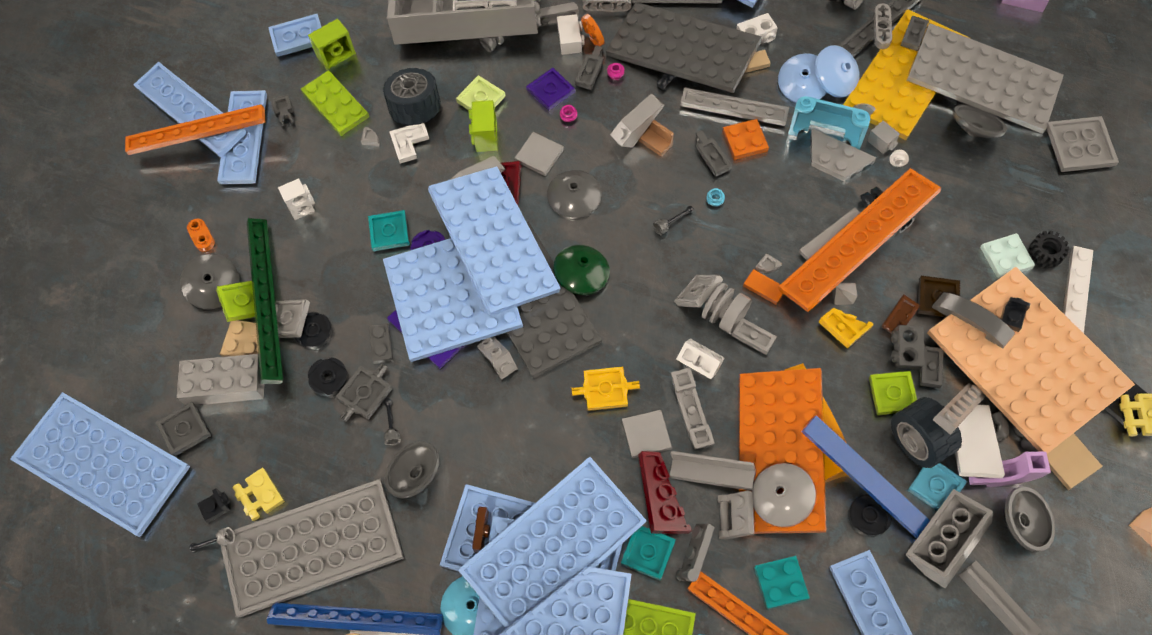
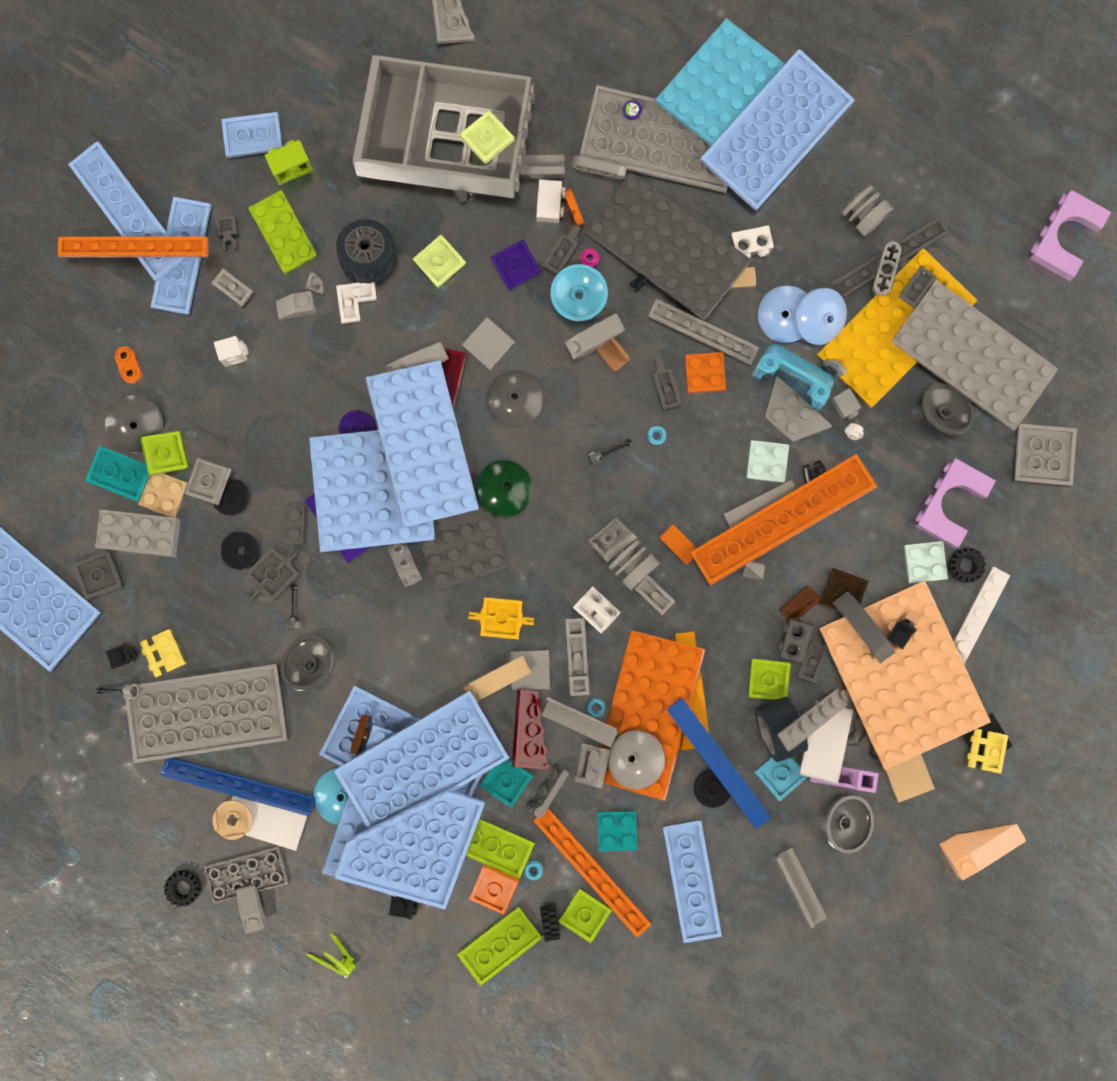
camera: 10 degrees right, 20 degrees up
dark green plate [247,218,283,384] -> none
teal plate [368,210,410,252] -> none
lime brick [469,100,498,152] -> none
dark pink plate [560,105,577,122] -> none
light grey tile [755,253,782,273] -> none
yellow wing [819,308,874,349] -> none
light grey slope [906,489,993,588] -> none
none -> teal plate [85,445,149,502]
none -> light grey plate [211,269,254,307]
none -> light grey slope [276,291,317,320]
none -> tan arch [463,656,531,702]
none -> medium azure dish [551,264,608,322]
none -> medium azure plate [586,698,605,718]
none -> light aqua plate [746,440,789,483]
none -> lavender arch [915,458,996,549]

